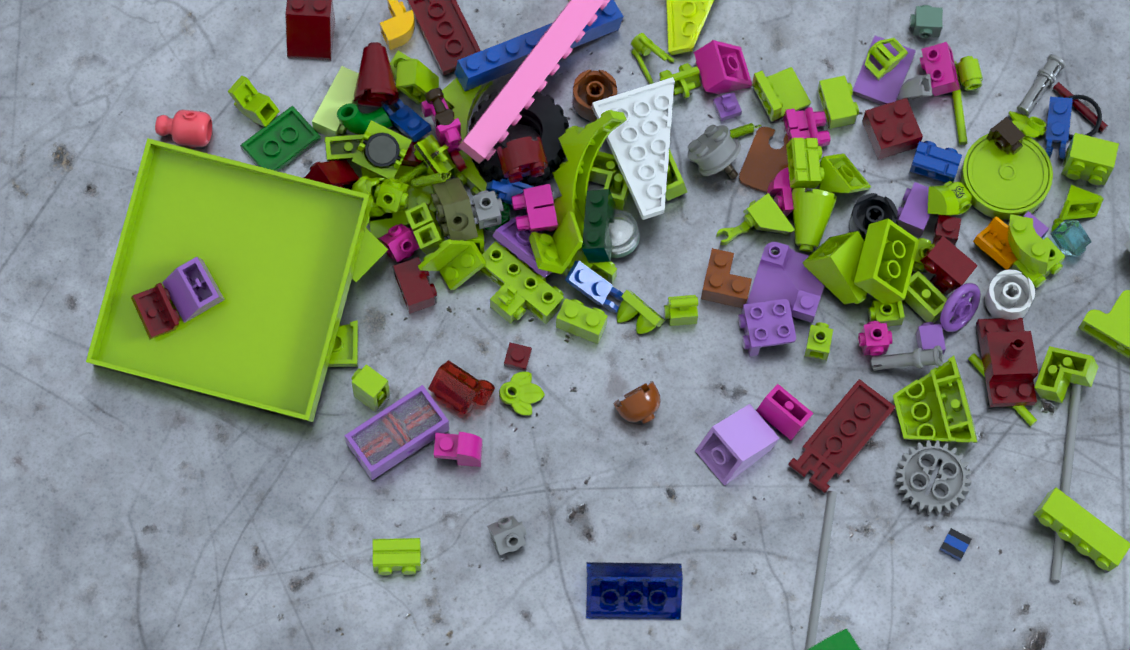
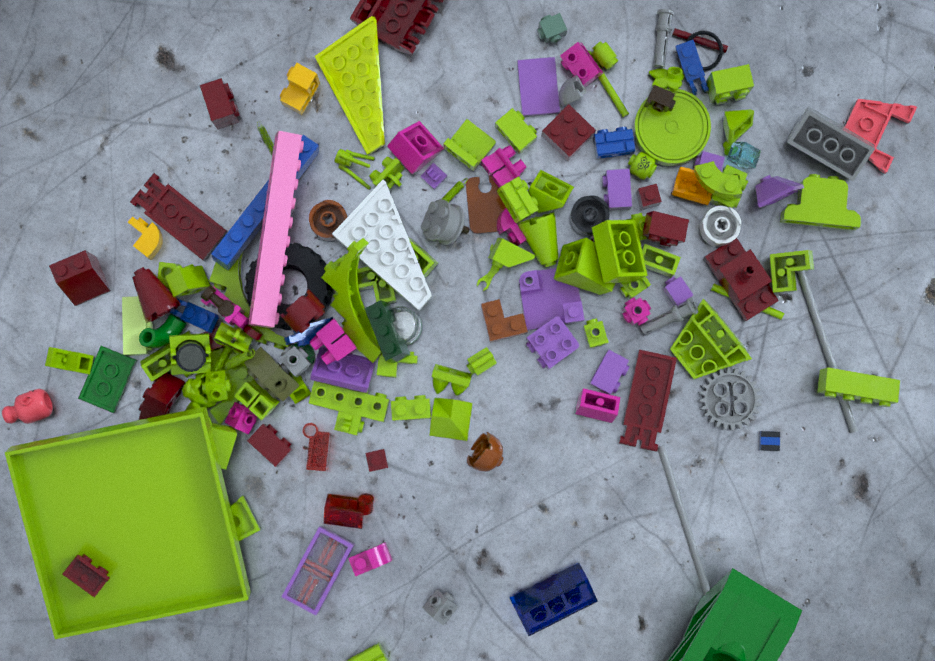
camera: 25 degrees left, 15 degrees up
medium lavender slope [162,257,225,323] -> none
lime brick [351,364,390,413] -> none
lime bracket [418,239,487,290] -> none
lime plate [499,372,545,416] -> none
lime bracket [529,211,583,274] -> none
hinge [565,261,623,313] -> none
lavender slope [695,404,780,486] -> none
lime piece [865,38,908,80] -> none
lime brick [927,186,959,215] -> none
medium lavender plate [940,283,981,332] -> none
none -> clear red hinge [303,423,332,471]
none -> lime slope [429,398,472,441]
none -> medium lavender brick [589,350,630,395]
none -> medium lavender slope [755,175,804,208]

